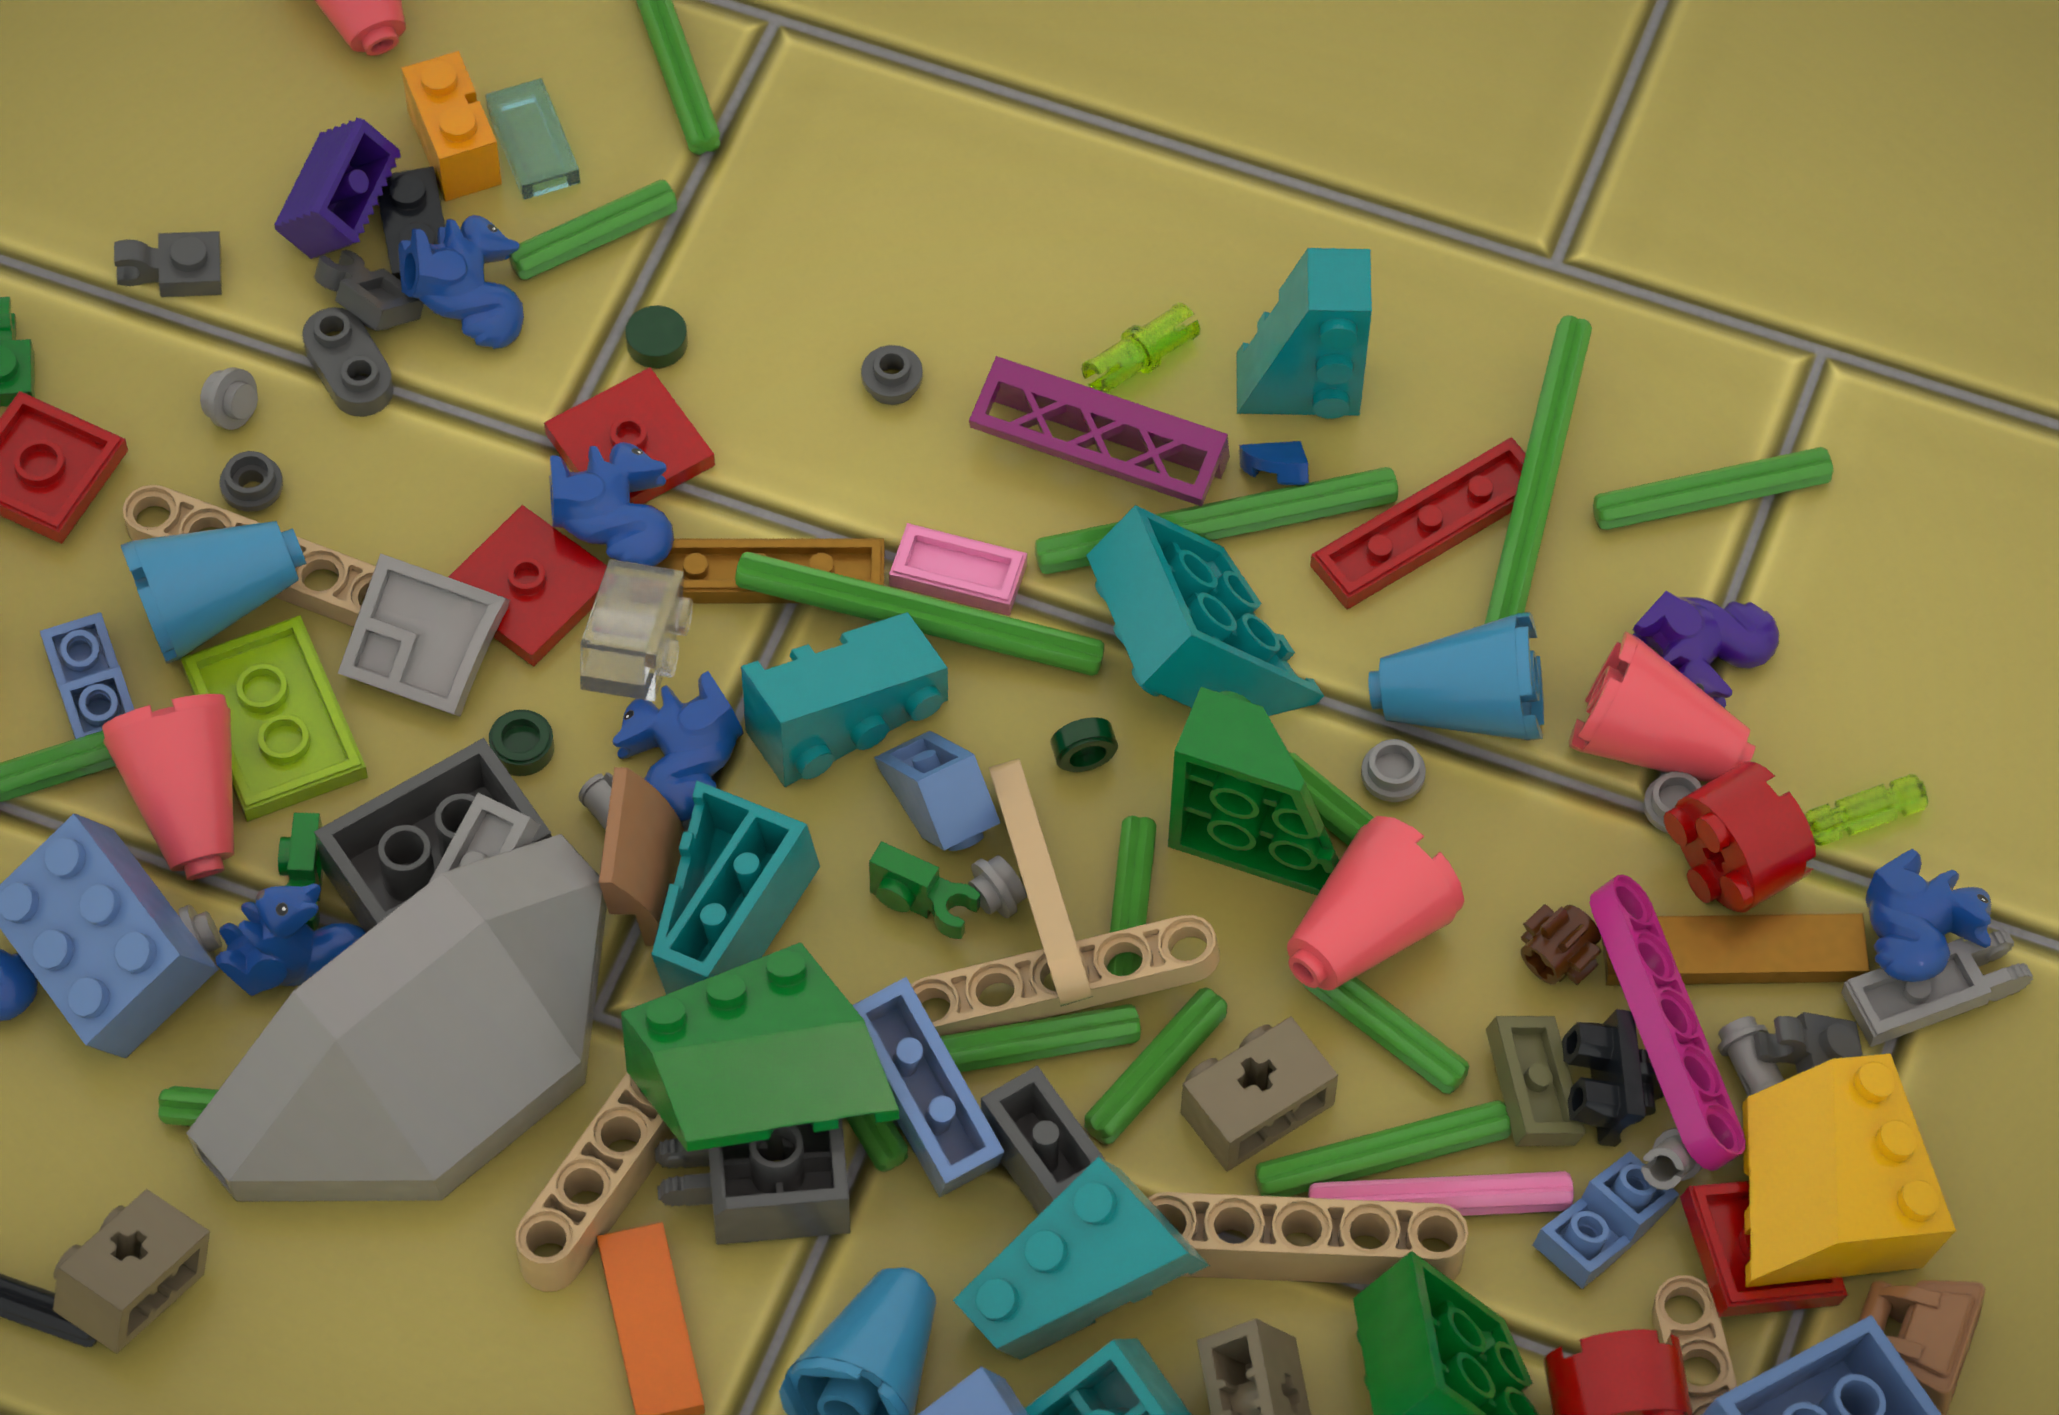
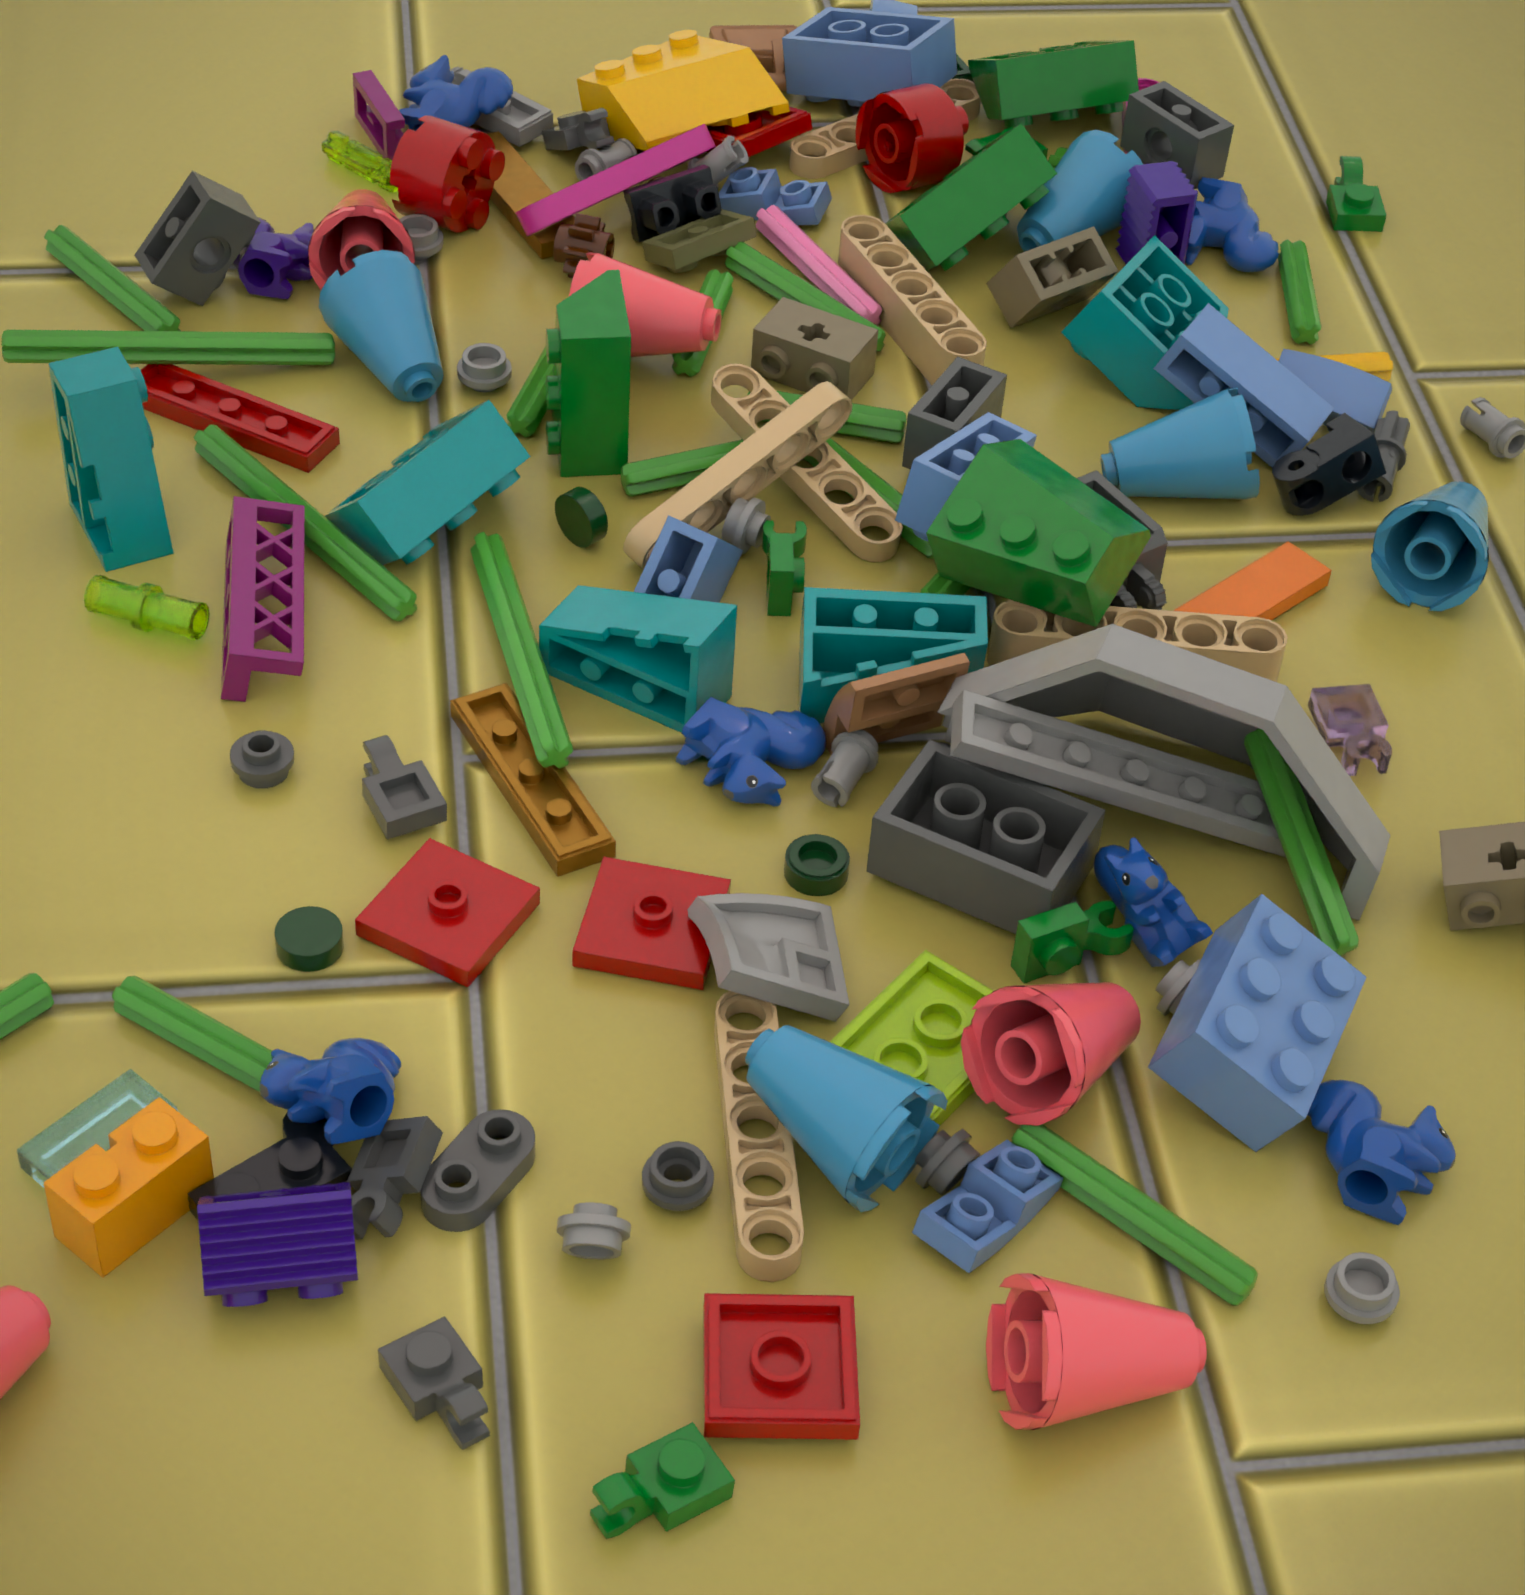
camera: 120 degrees left, 15 degrees down
blue animal [549,442,674,569] -> none
clear brick [580,559,693,702] -> none
bright pink tile [889,523,1027,616] -> none
teal wedge [953,1156,1210,1360] -> none
blue tile [1239,441,1309,485] -> none
none -> dark grey brick [134,171,261,306]
none -> tile [352,70,405,166]
none -> dark grey plate [362,735,447,840]
none -> dark grey plate [915,1129,980,1196]
none -> plate [1308,684,1392,776]

